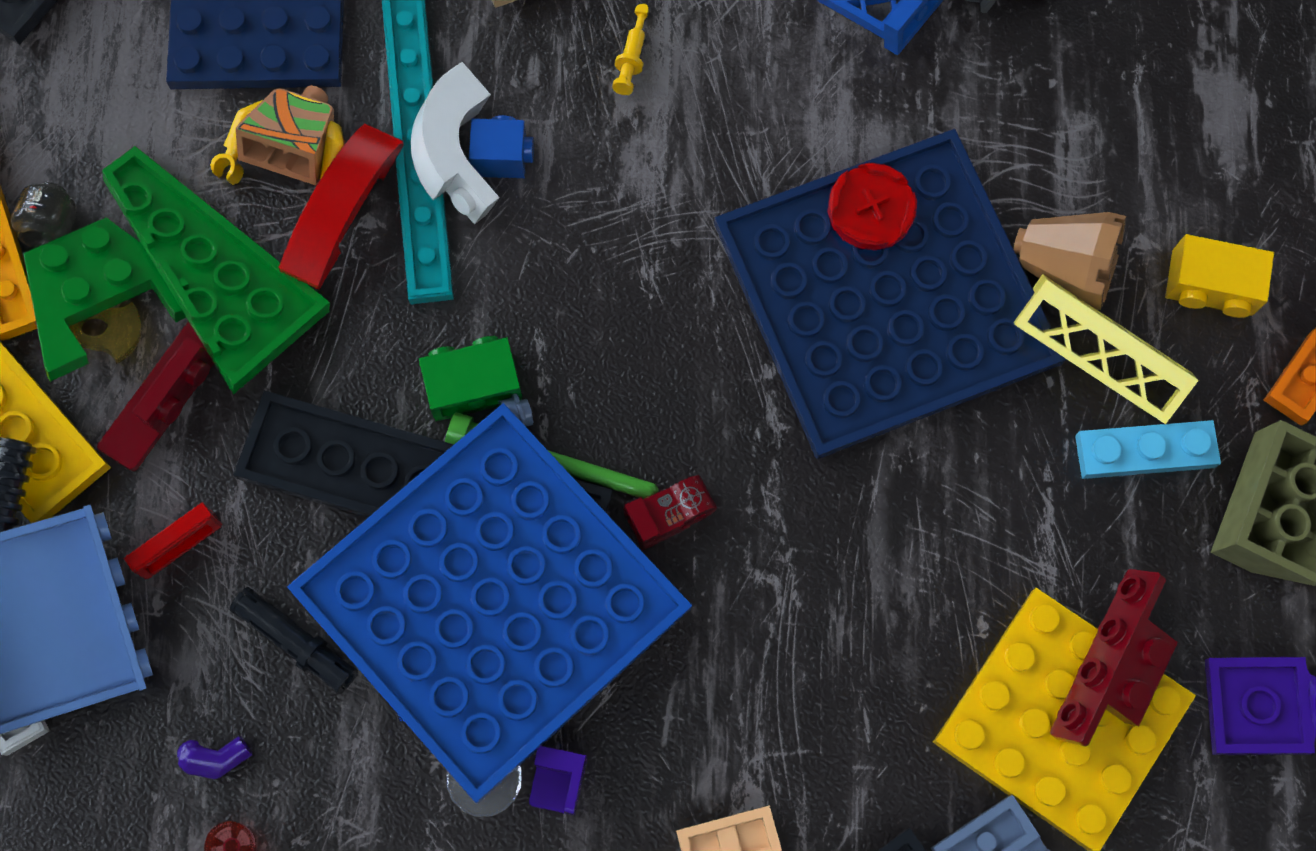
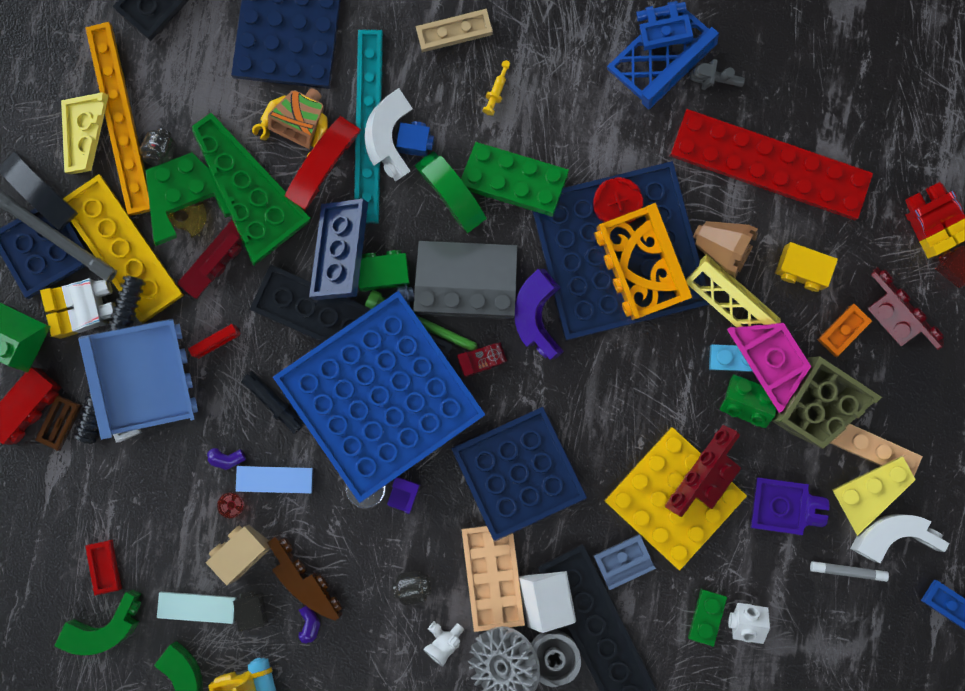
camera: 10 degrees right, 10 degrees up
none -> light blue tile [236,466,313,493]
none -> dark blue plate [309,199,368,300]
none -> green arch [414,151,487,233]
none -> dark grey slope [414,241,517,319]
none -> dark blue plate [452,407,587,542]
none -> green plate [461,142,569,217]
none -> dark purple arch [515,269,564,360]
none -> light orange fence [595,203,692,321]
none -> red plate [669,109,873,220]
none -> green bracket [720,374,777,428]
none -> dark pink wing [727,323,811,413]

